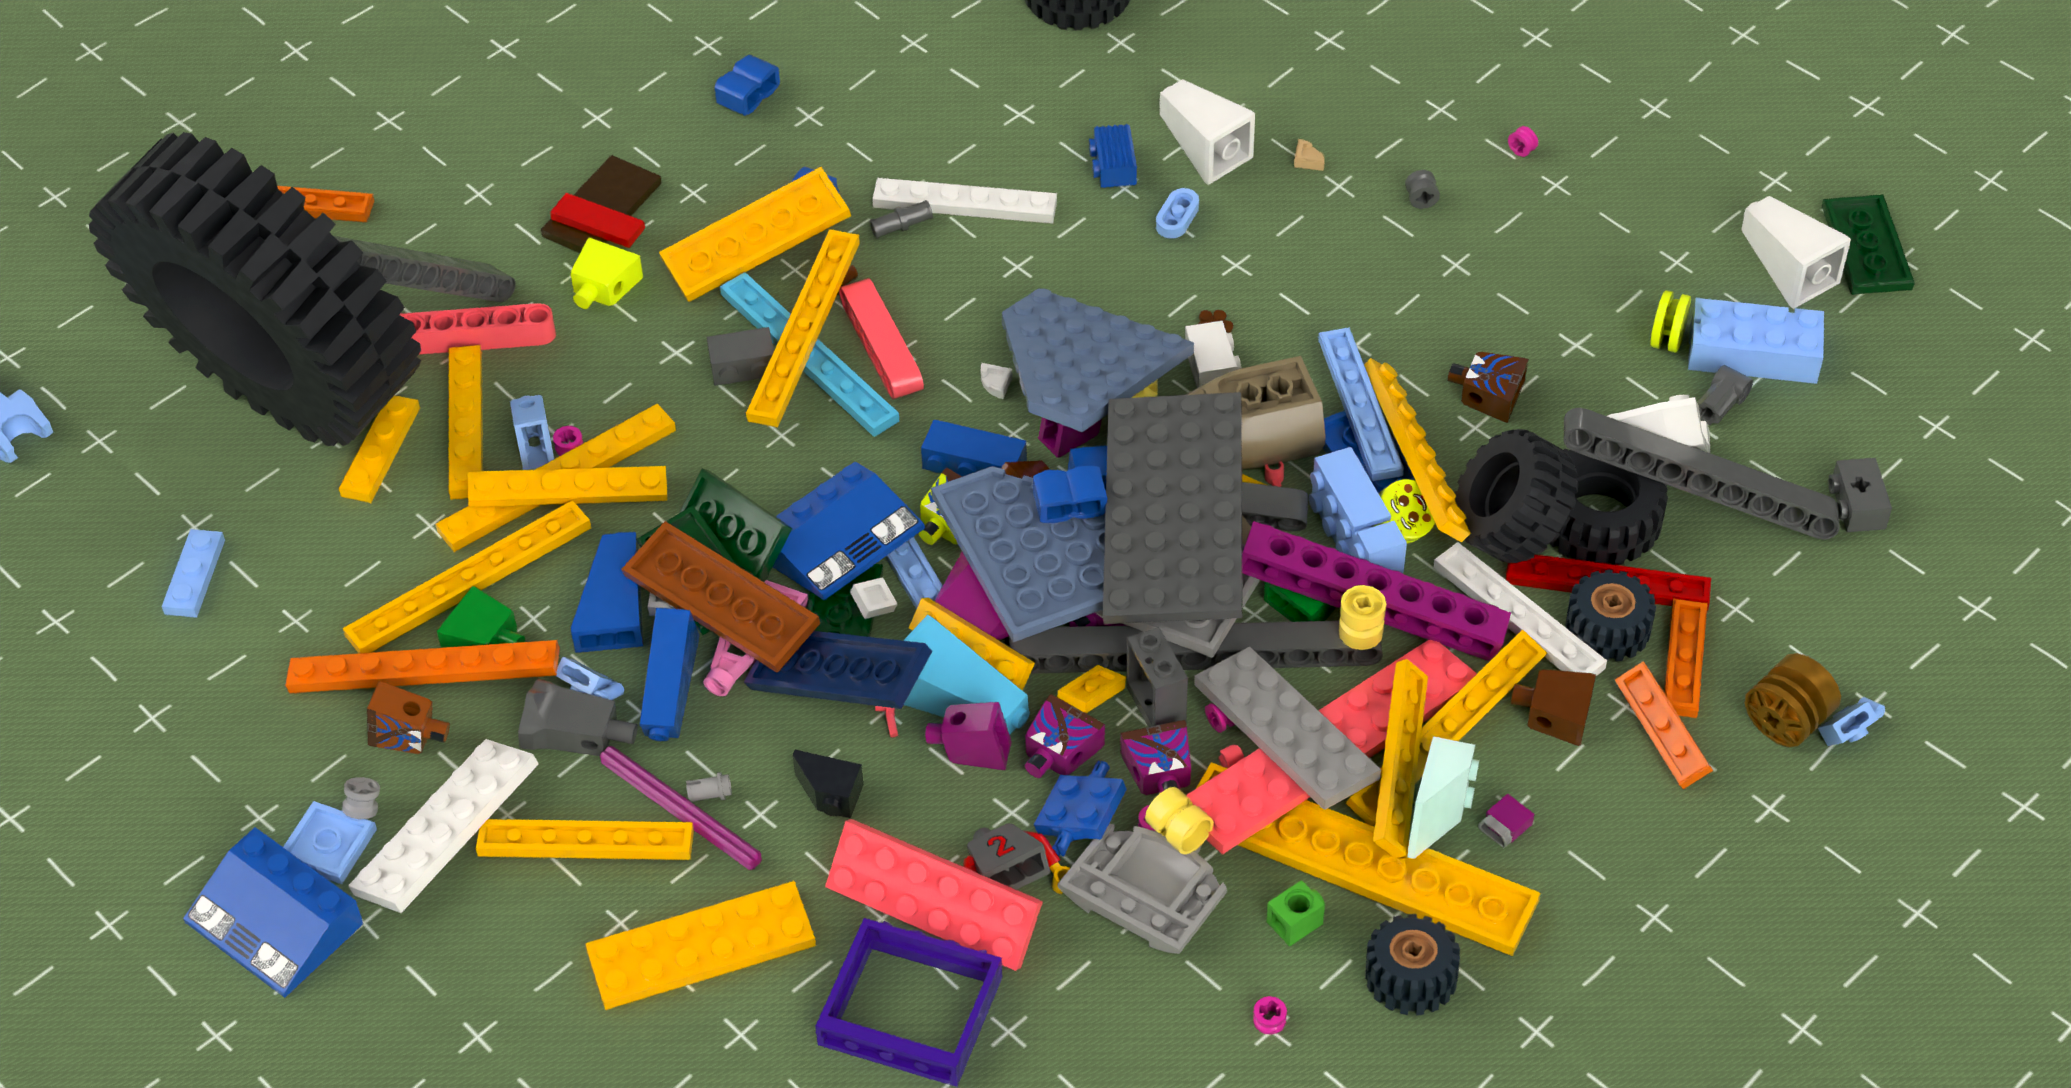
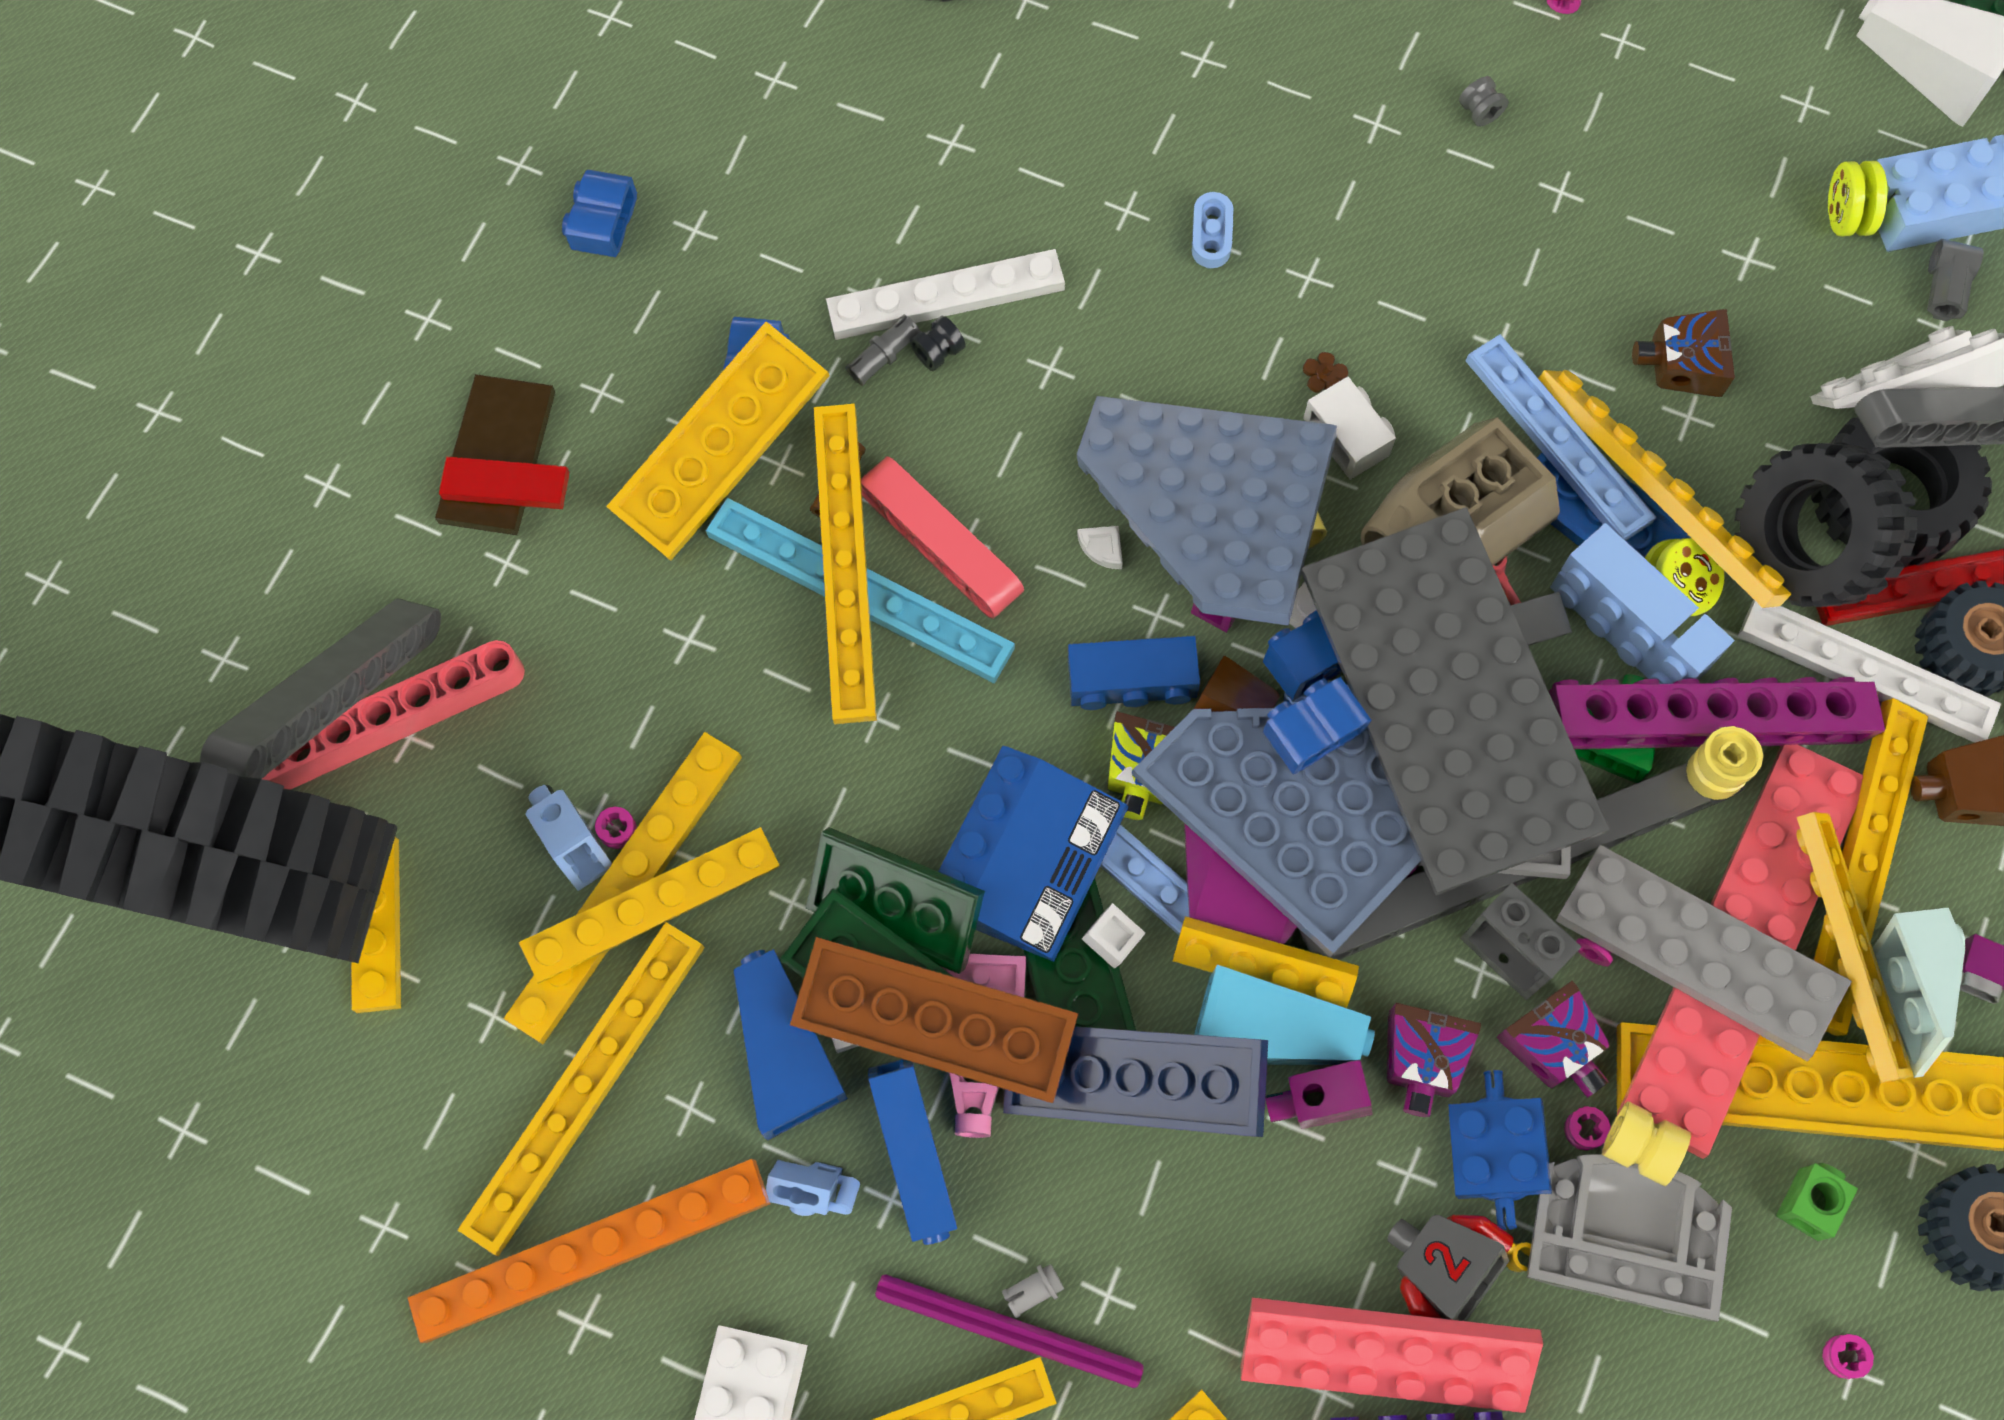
camera: 20 degrees left, 20 degrees up
light blue plate [162,529,225,618] -> none
orange tile [277,186,375,222] -> none
dark orange torso [367,681,450,754] -> none
green torso [437,586,525,648] -> none
yellow plate [449,345,483,500] -> none
dark grey piece [518,679,638,756] -> none
neon yellow torso [571,238,643,309] -> none
dark grey brick [706,327,774,386] -> none
black slope [793,750,864,818] -> none
yellow plate [1057,665,1126,713] -> none
blue brick [1089,124,1137,188] -> none
white slope [1160,79,1255,185] -> none
coral hand [1219,745,1244,769] -> none
tan tile [1294,139,1325,171] -> none
none -> black wheel [910,315,966,371]

